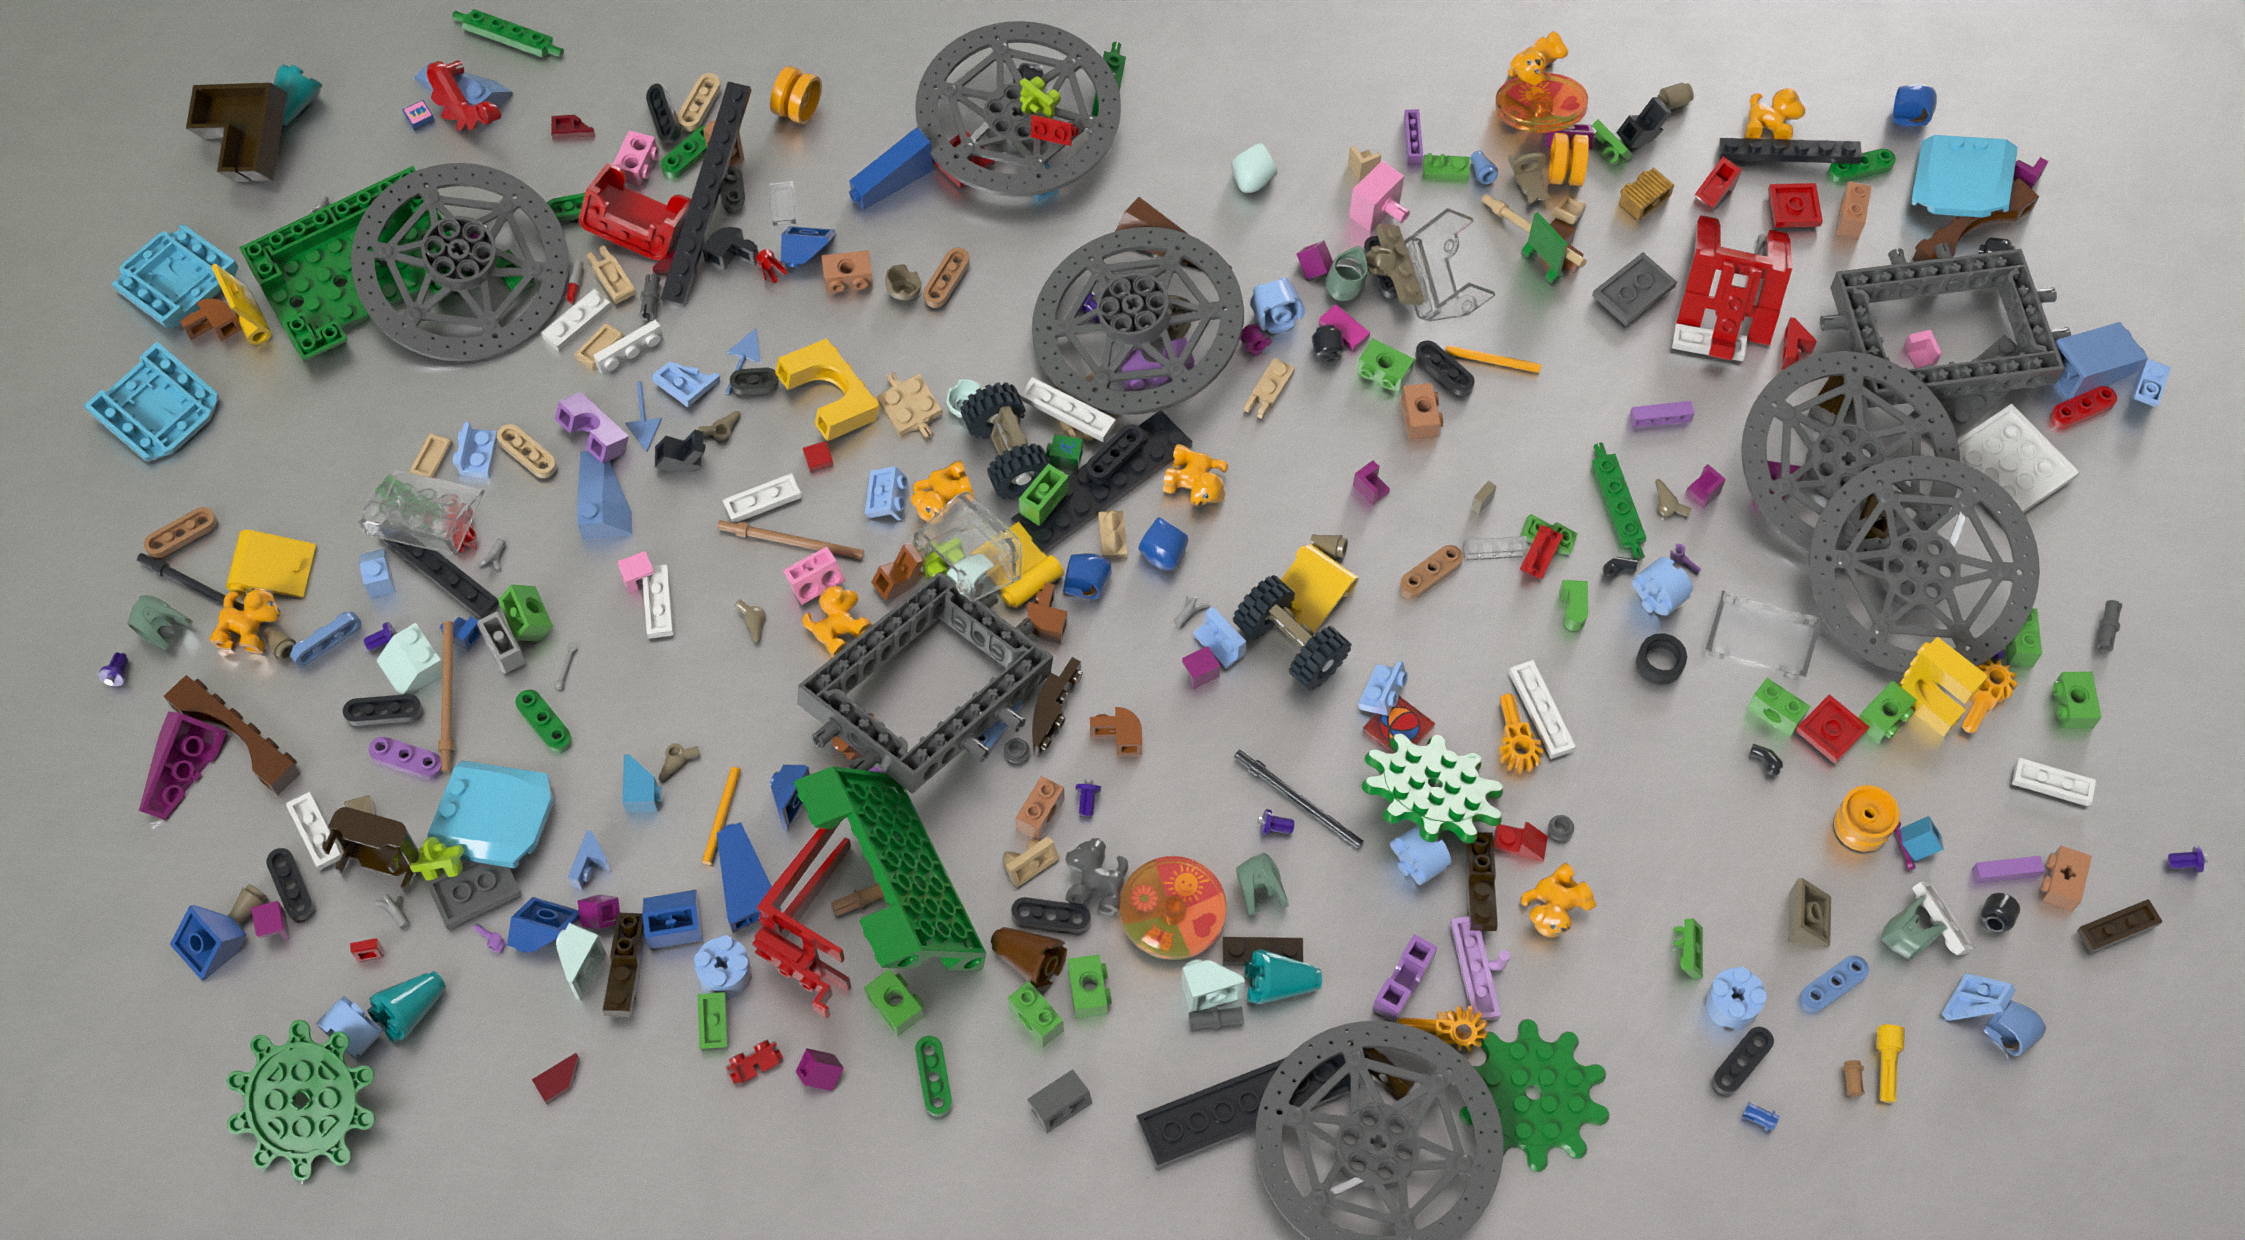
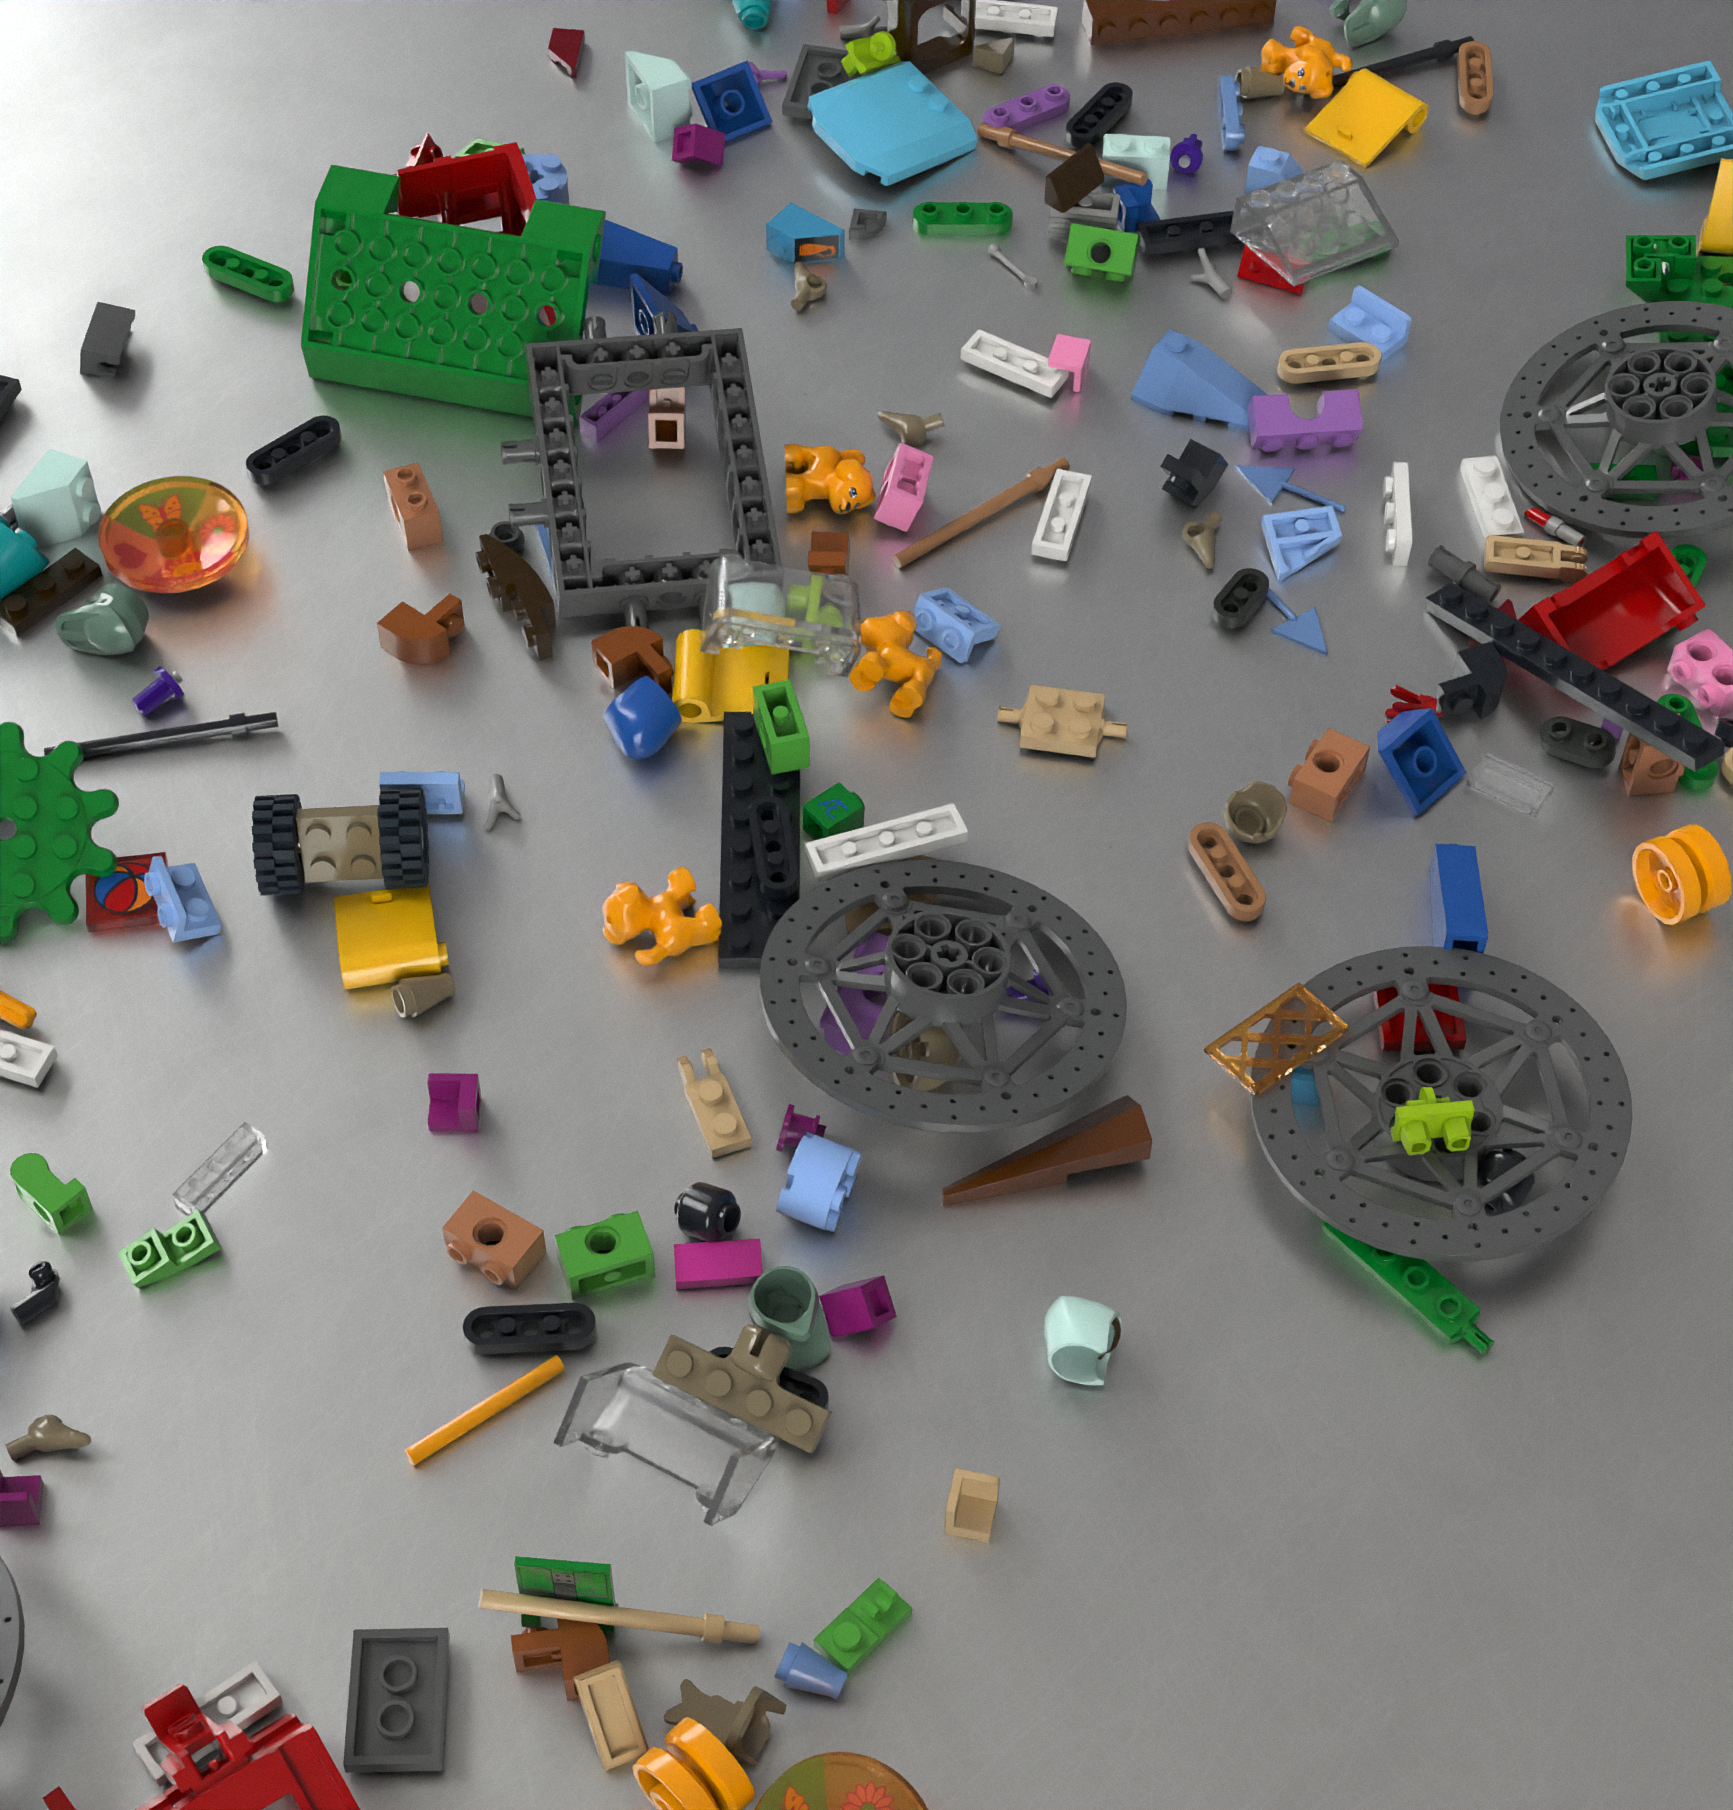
camera: 130 degrees right, 10 degrees down
tan tile [408,433,453,484] -> none
medium blue slope [568,830,611,890] -> none
tan tile [574,322,625,371] -> none
dark brown slope [602,912,644,1017] -> none
blue slope [642,889,703,949] -> none
light orange bar [702,767,741,865] -> none
yellow arch [775,338,880,441] -> none
red tile [802,441,834,472] -> none
light aqua hair [946,379,982,418] -> none
black plate [960,382,1051,500] -> none
reddish brown cone [991,927,1067,990] -> none
tan tile [1003,836,1060,888] -> none
bright green brick [1008,981,1064,1047] -> none
red hinge [1031,114,1079,146] -> none
dark grey animal [1065,838,1129,916] -> none
bright green brick [1067,955,1112,1019] -> none
dark purple piece [1075,779,1101,817] -> none
tan tile [1098,509,1127,560] -> none
blue piece [1138,517,1189,571] -> none
magenta panel [1182,646,1220,689] -> none
bright pink brick [1349,161,1410,232] -> none
medium nougat plate [1400,545,1463,599] -> none
medium lavender piece [1404,109,1423,165] -> none
dark tan tile [1471,481,1496,514] -> none
red hinge [1520,525,1564,580] -> none
green plate [1592,442,1646,560] -> none
medium lavender piece [1630,401,1695,428] -> none
none -> dark grey tile [849,208,887,240]
none -> dark brown slope [1044,143,1105,213]
none -> clear orange window [1204,983,1349,1097]

